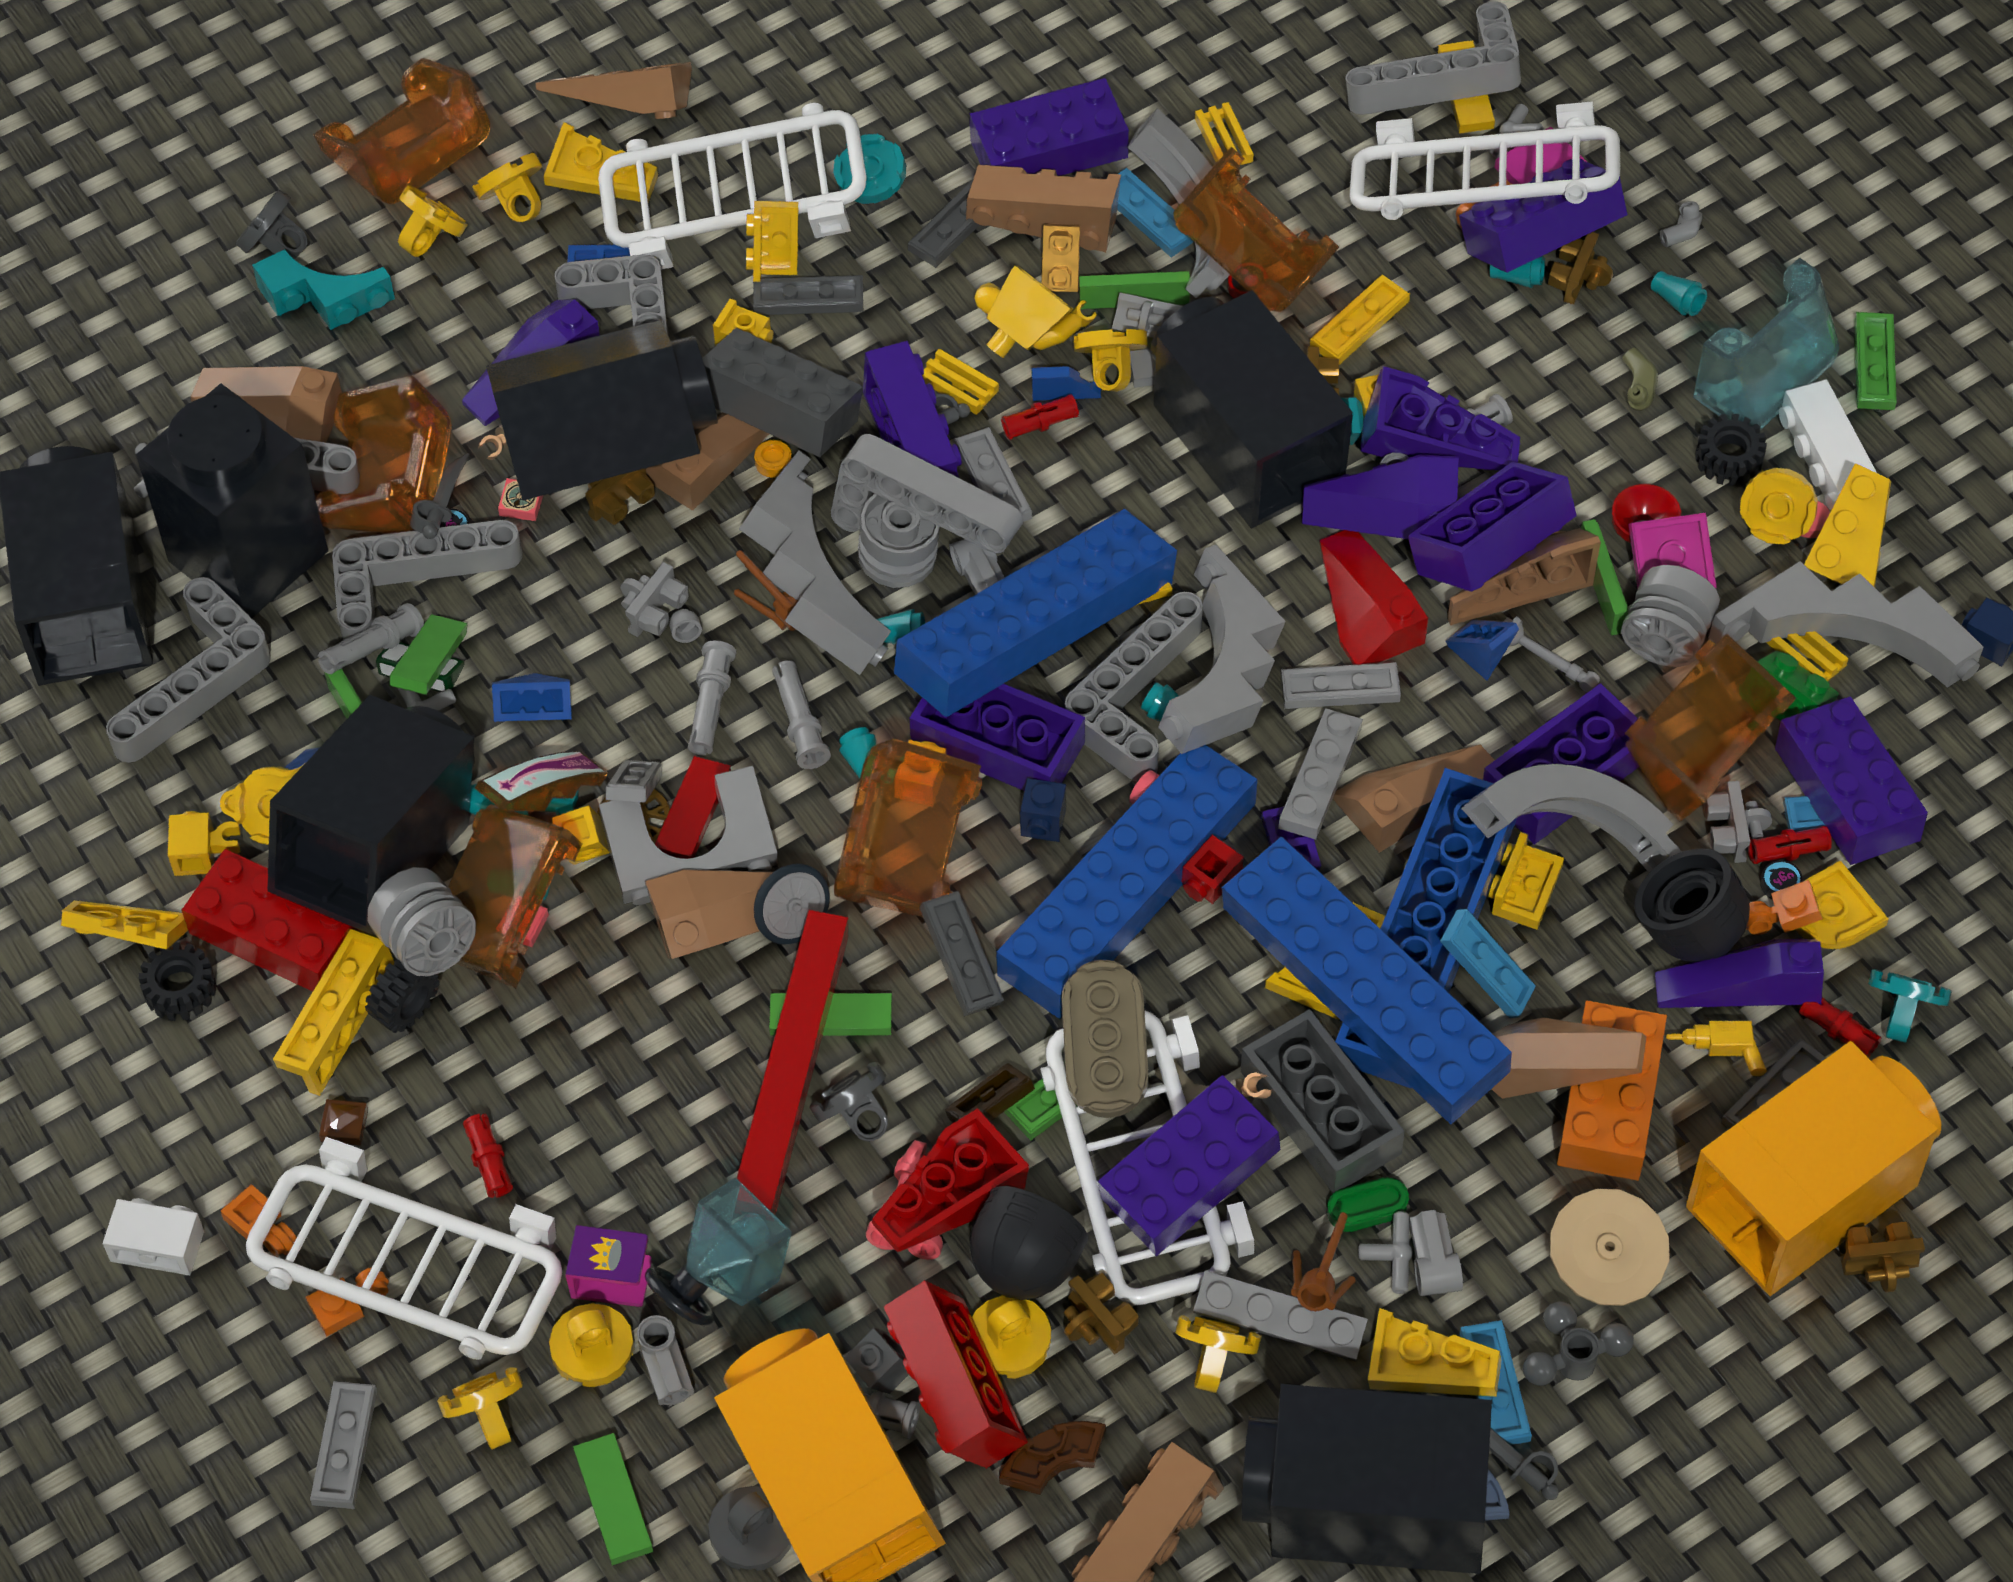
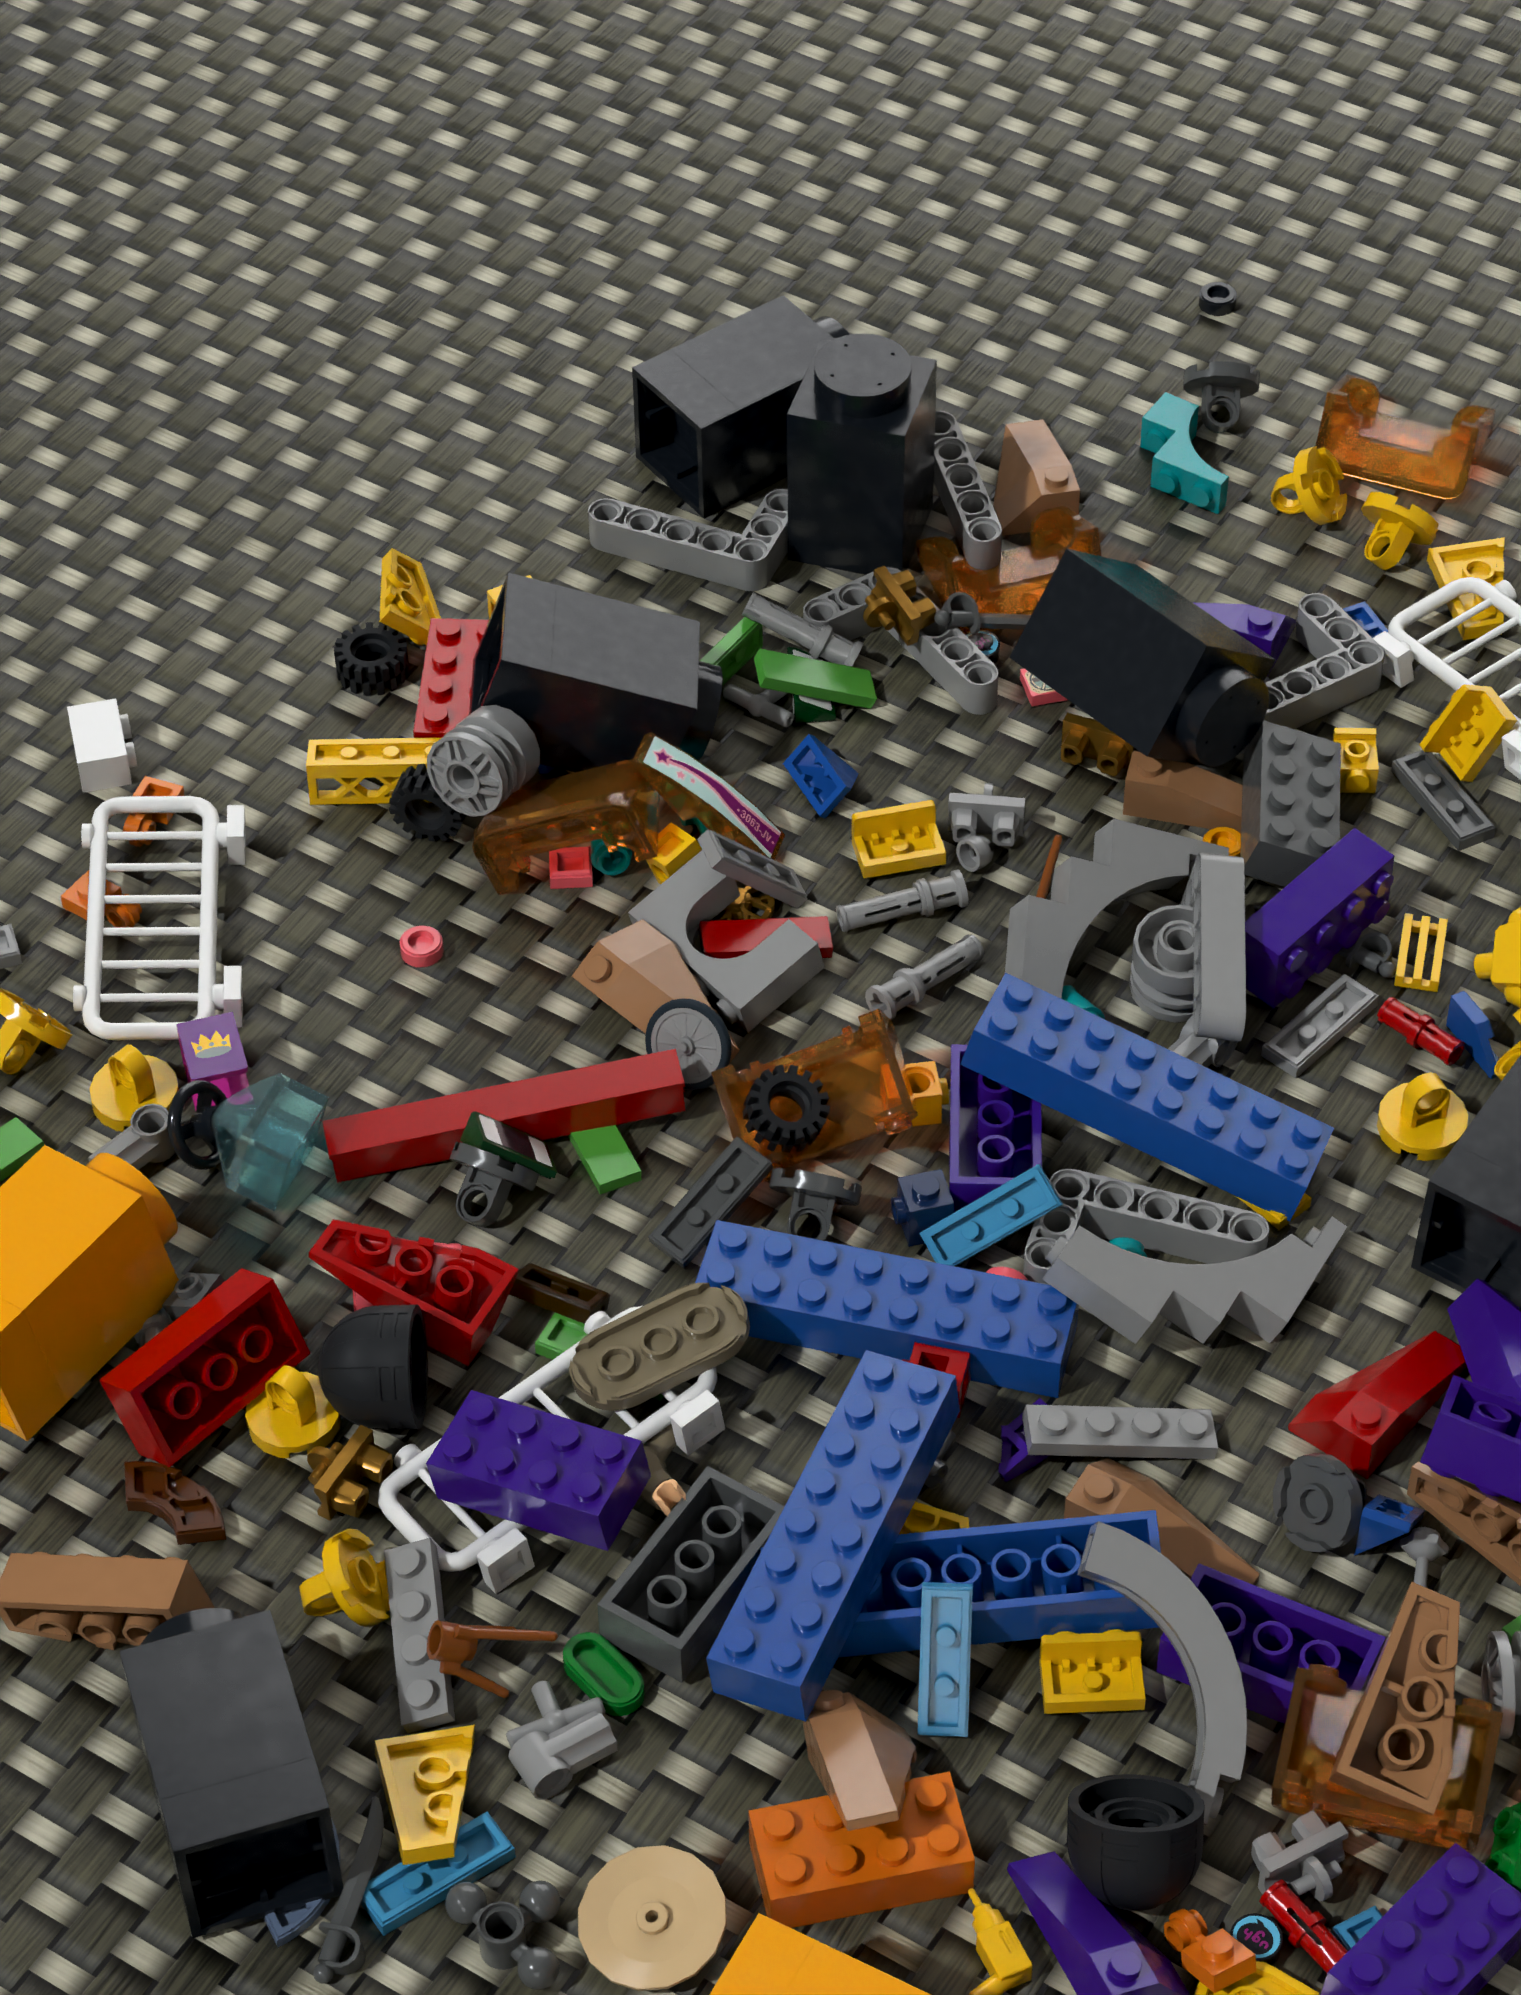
camera: 65 degrees right, 10 degrees down
reddish brown tile [319,1099,368,1146] -> none
red pin [463,1114,513,1198] -> none
teal cone [839,727,885,788] -> none
light grey tile [1281,662,1401,709] -> none
none -> coral tile [400,926,444,967]
none -> slope [460,1111,557,1179]
none -> black tyre [742,1065,830,1154]
none -> dark grey tile [769,1168,862,1241]
none -> yellow bracket [852,800,946,879]
none -> pearl gold hips [863,565,936,646]
none -> dark azure tile [919,1164,1063,1267]
none -> black tile [1199,282,1237,316]
none -> dark grey tile [1273,1453,1367,1553]
none -> medium nougat wedge [1328,1582,1460,1815]
none -> yellow tile [1377,1072,1468,1161]

